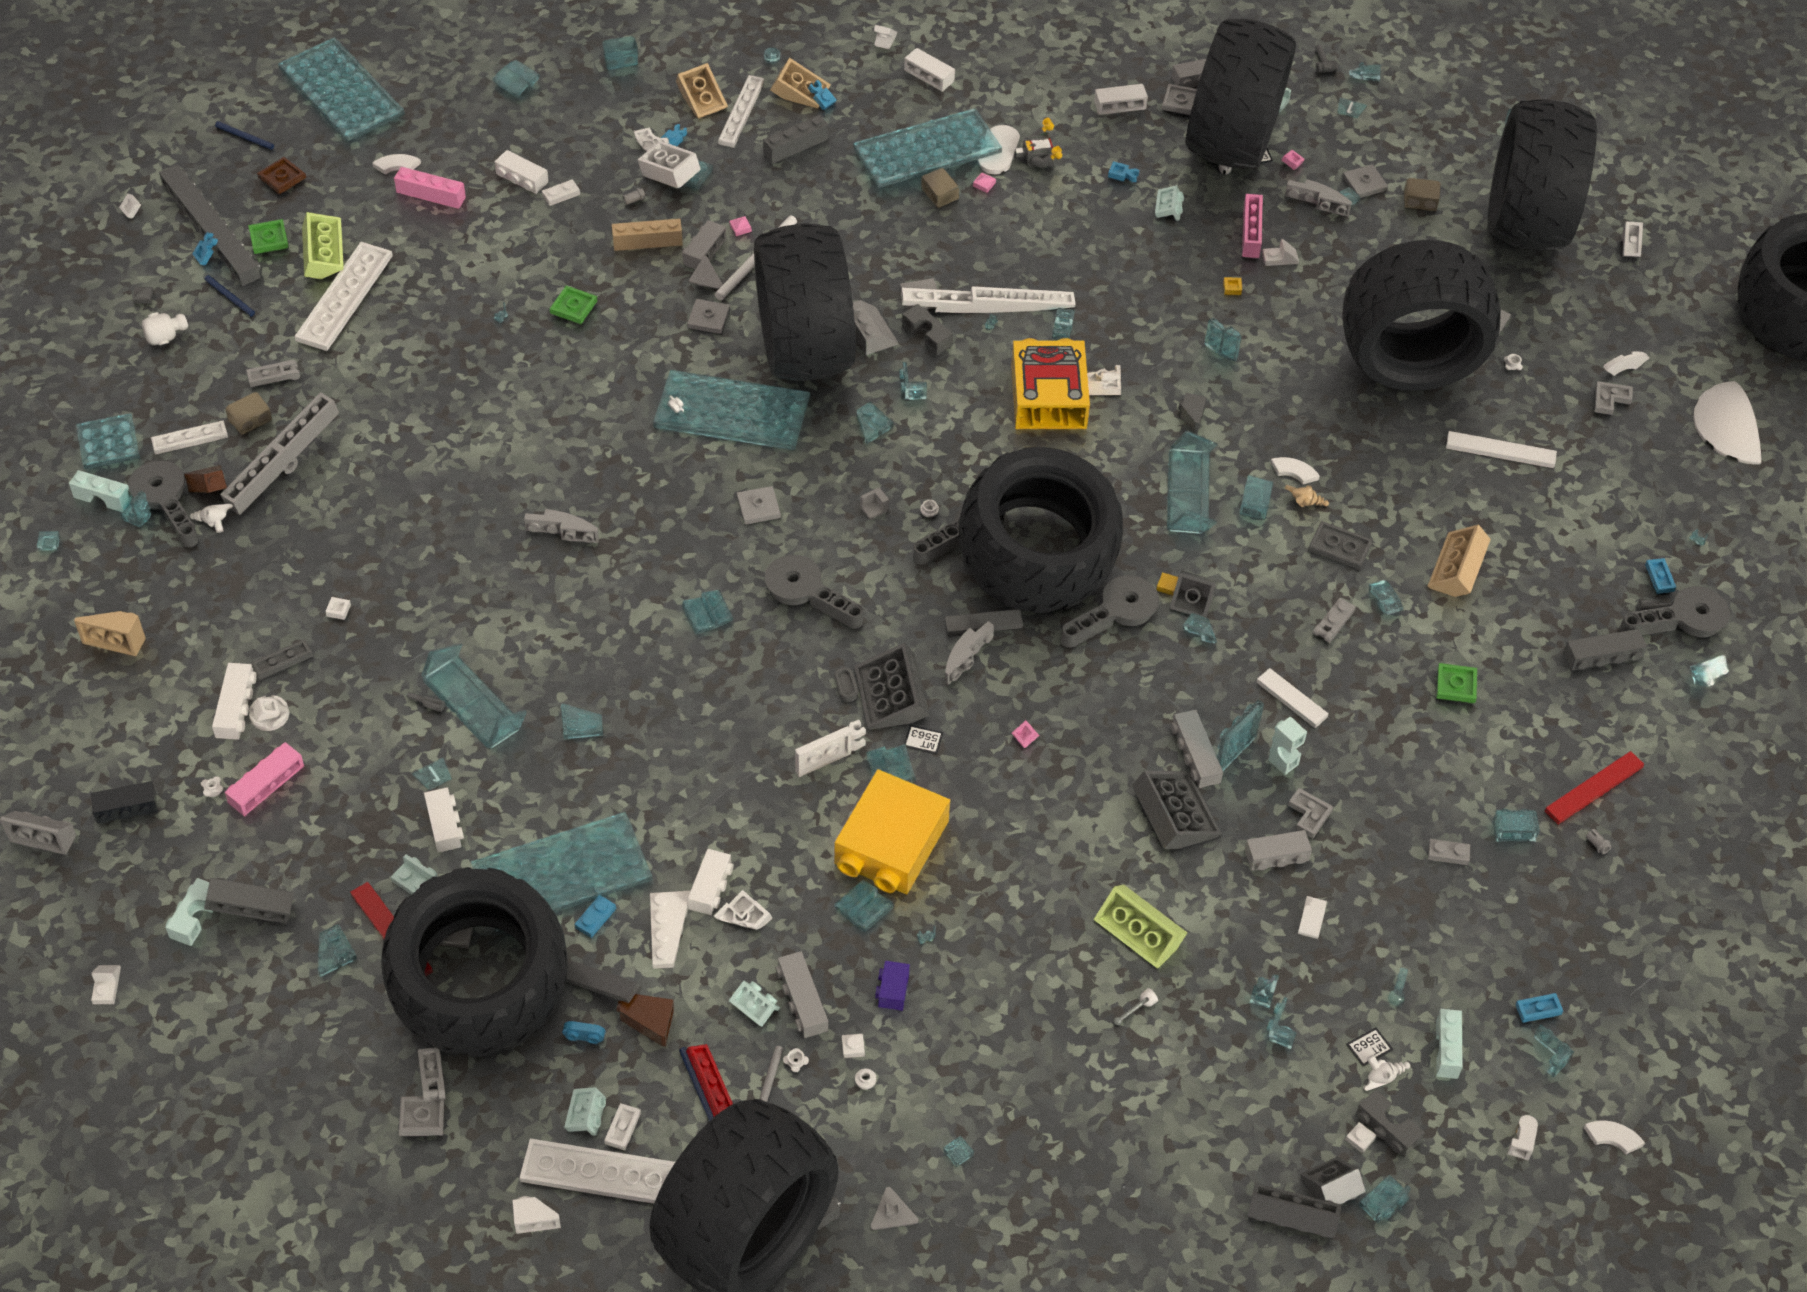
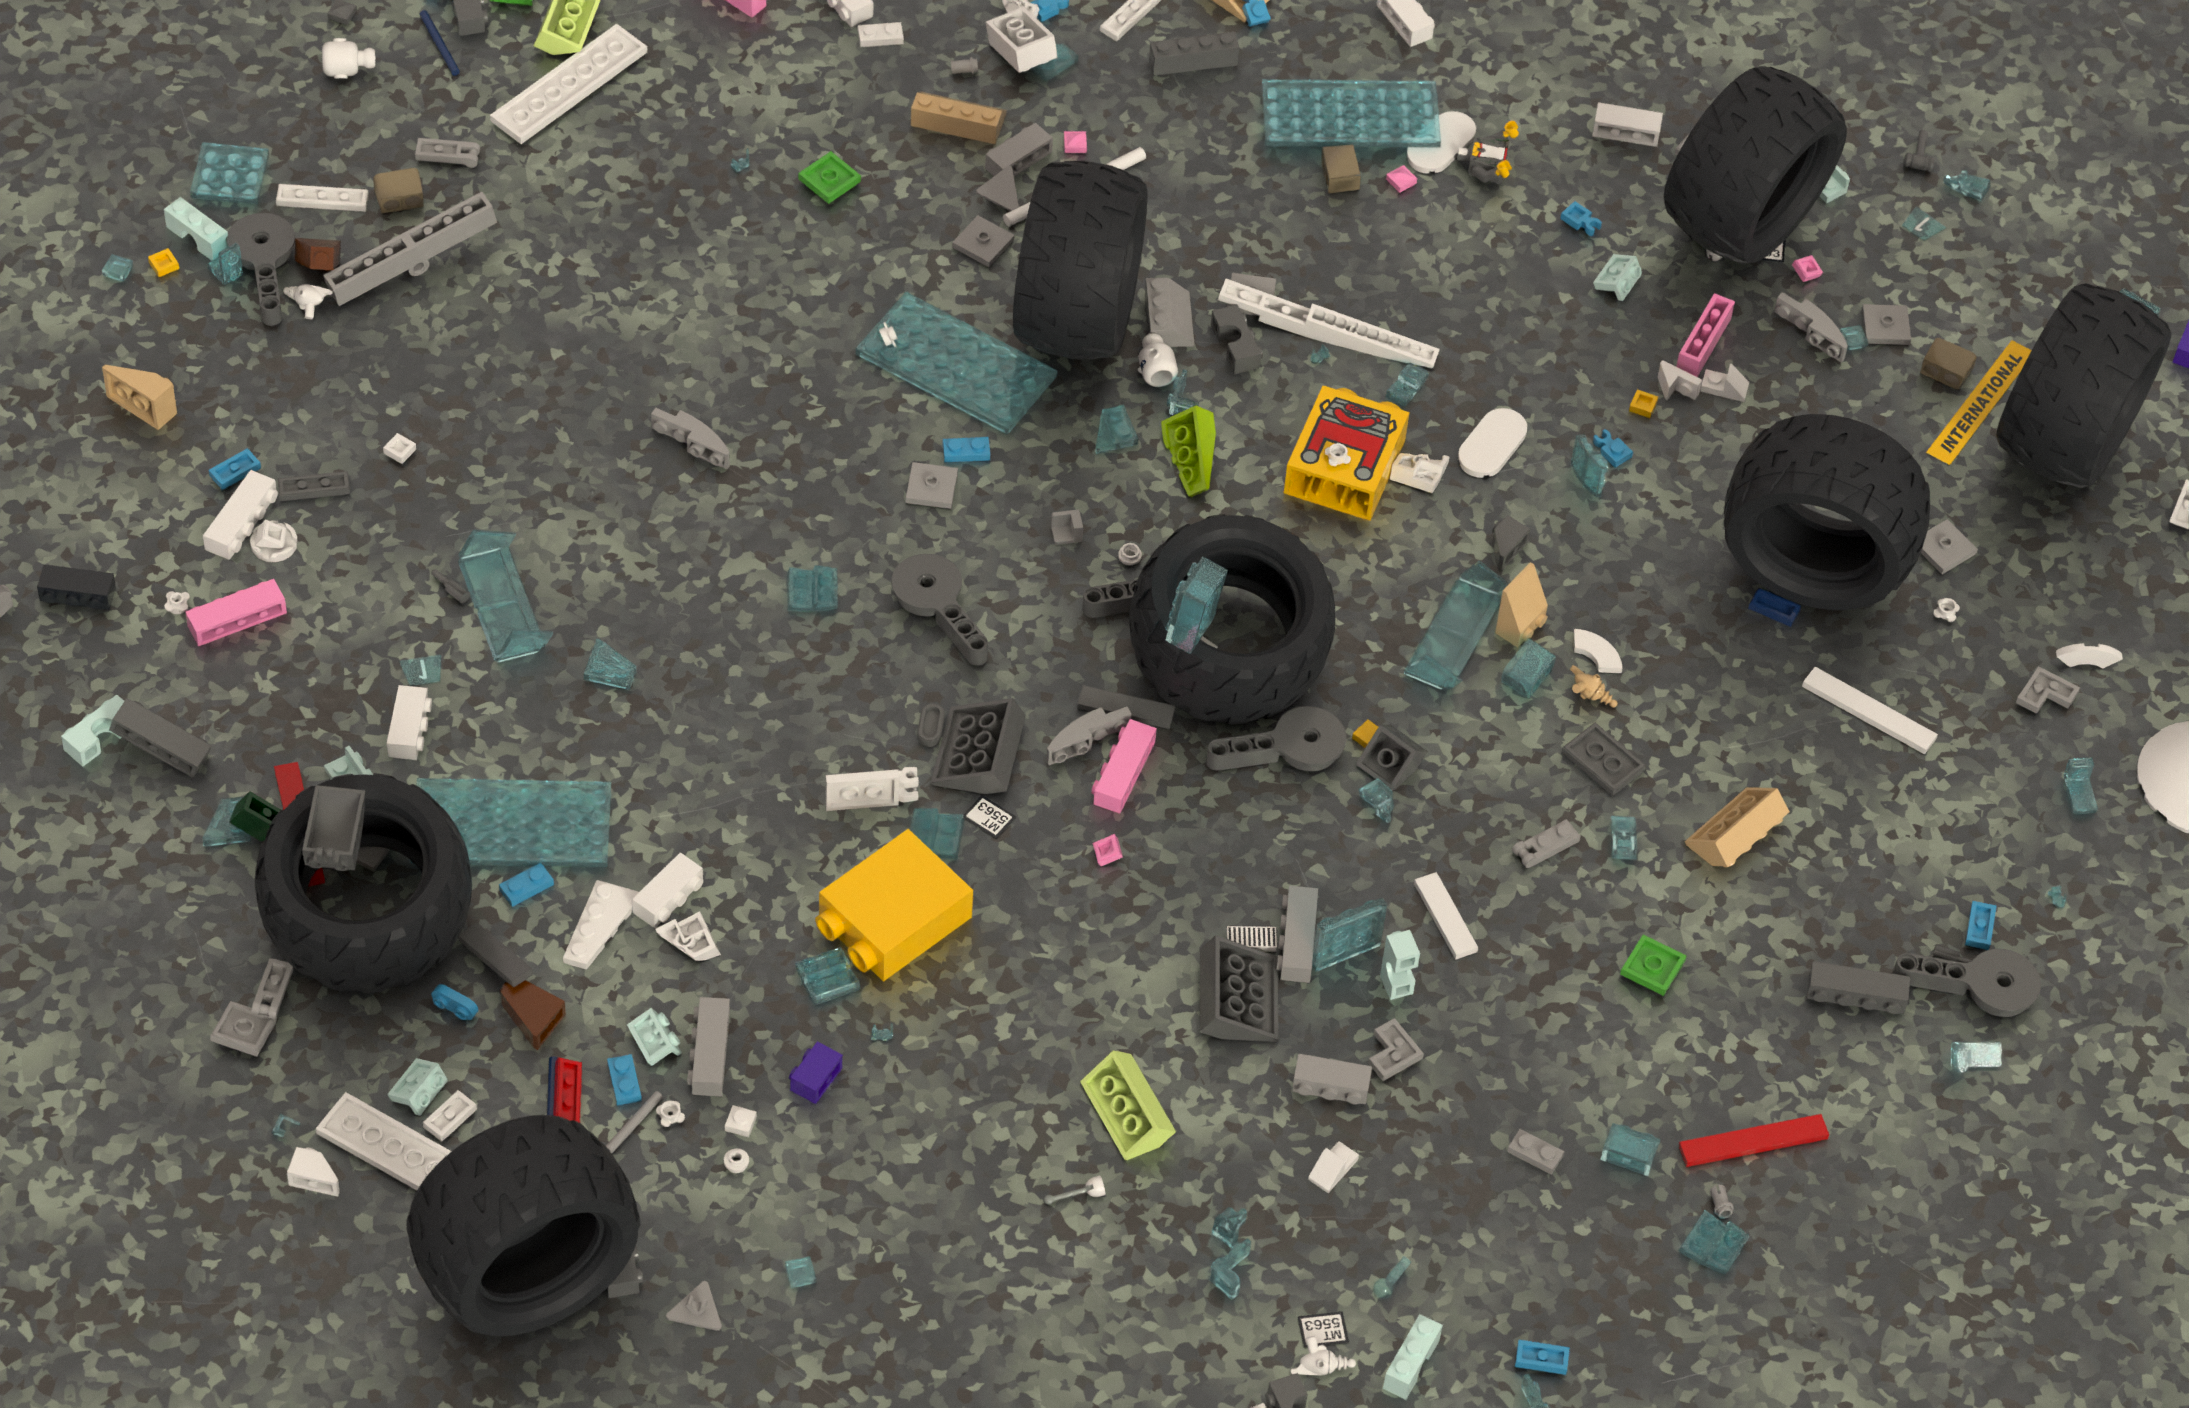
camera: 20 degrees right, 0 degrees up
none -> yellow tile [148,248,179,277]
none -> dark azure plate [209,448,261,490]
none -> dark green brick [229,791,281,842]
none -> clear light blue piece [271,1113,301,1137]
none -> dark grey piece [302,785,365,871]
none -> dark azure plate [607,1054,642,1106]
none -> dark azure plate [942,437,990,463]
none -> bright pink brick [1091,719,1157,814]
none -> white piece [1138,333,1178,387]
none -> lime wedge [1161,405,1216,497]
none -> clear light blue brick [1165,556,1228,654]
none -> tile [1227,926,1277,952]
none -> white plate [1325,443,1351,466]
none -> white tile [1458,408,1527,478]
none -> tan slope [1495,562,1548,648]
none -> dark azure plate [1593,429,1633,468]
none -> white slope [1658,360,1702,401]
none -> clear light blue slope [1678,1210,1750,1274]
none -> dark blue tile [1748,588,1801,627]
none -> yellow sticker [1926,340,2032,465]
none -> clear light blue bracket [2063,757,2098,814]

